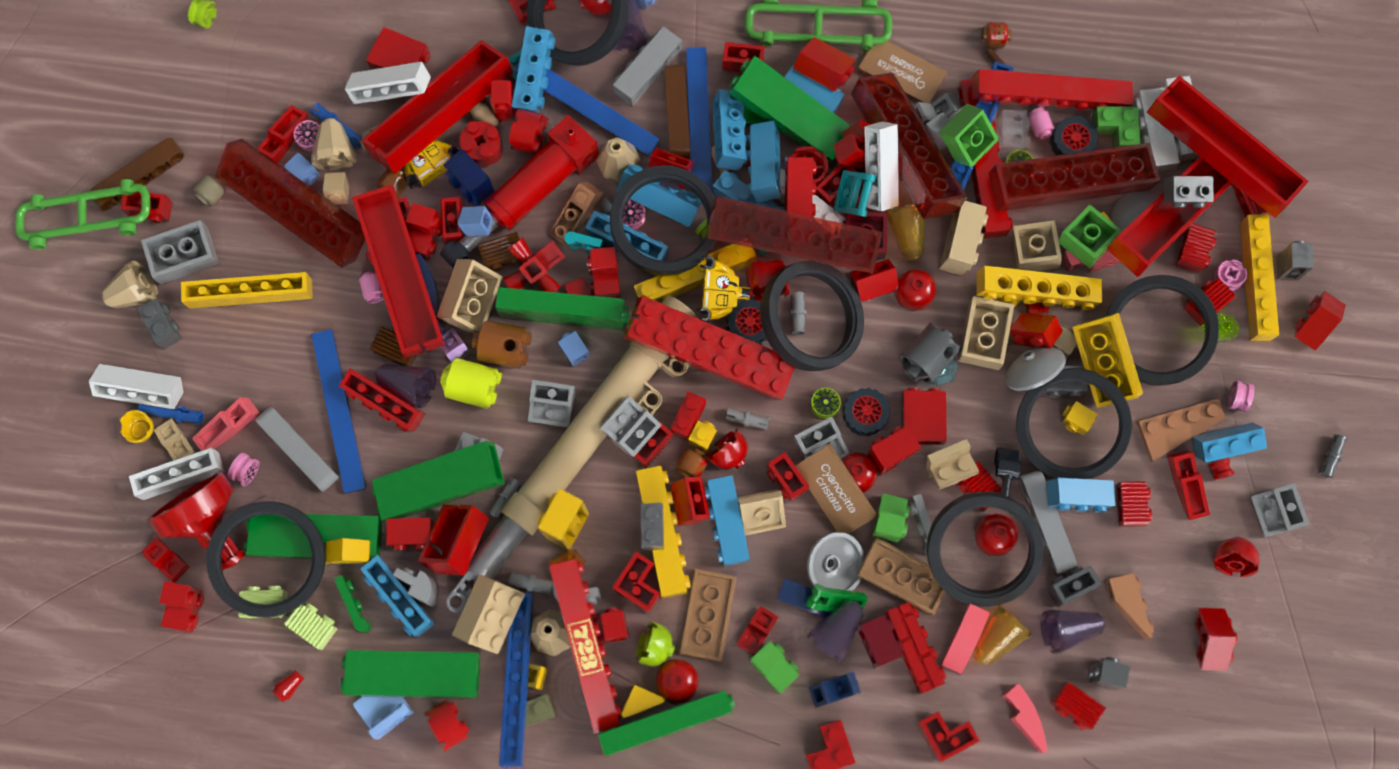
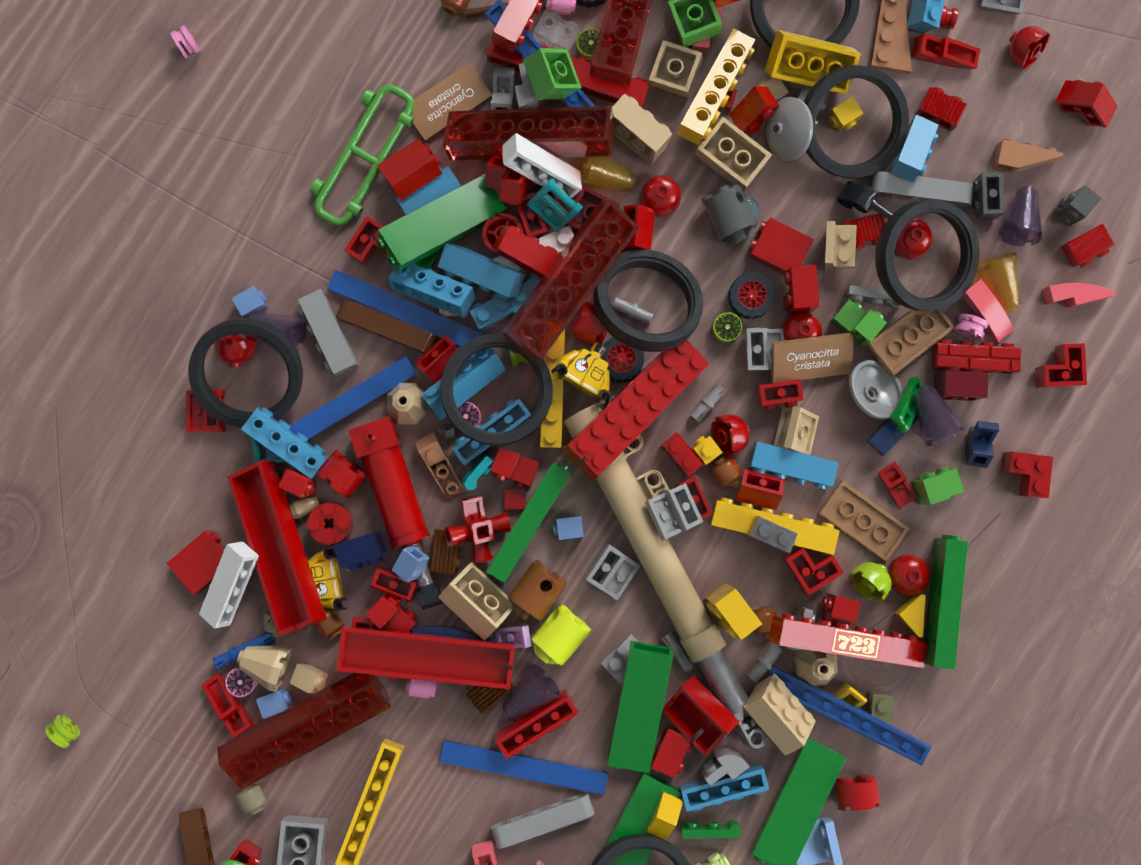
camera: 70 degrees left, 10 degrees up
none -> bright pink wheel [954,313,989,340]

